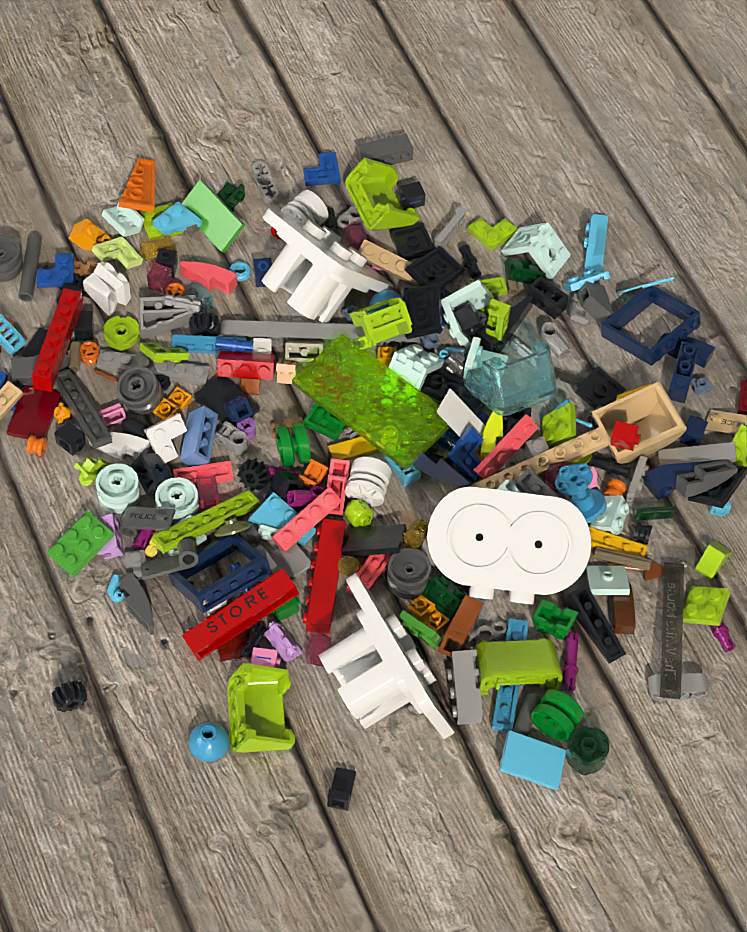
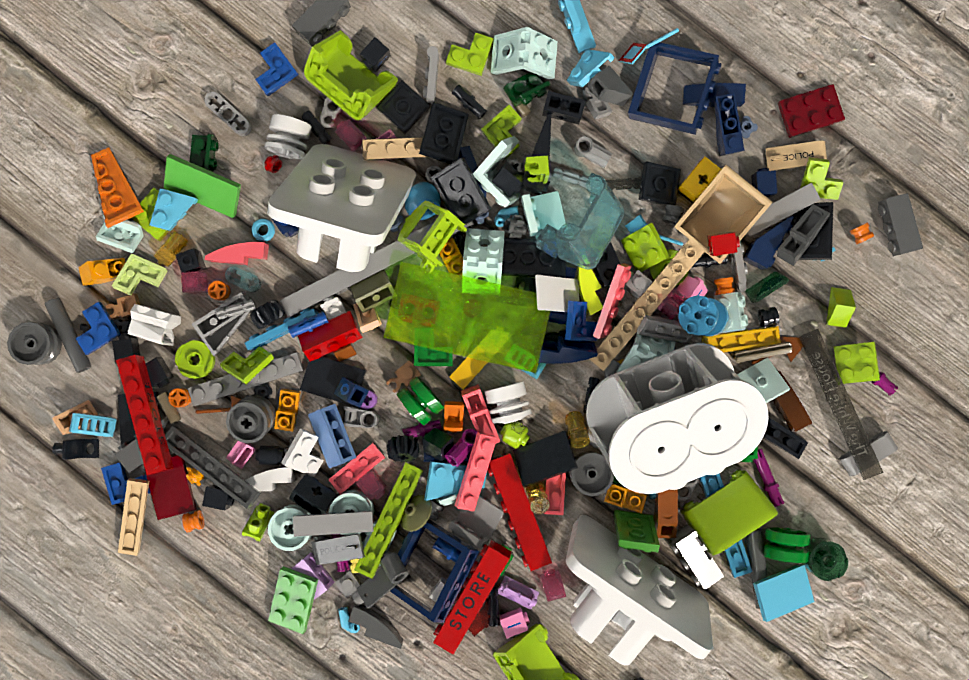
camera: 25 degrees left, 30 degrees up
none -> light grey tile [293,511,374,537]

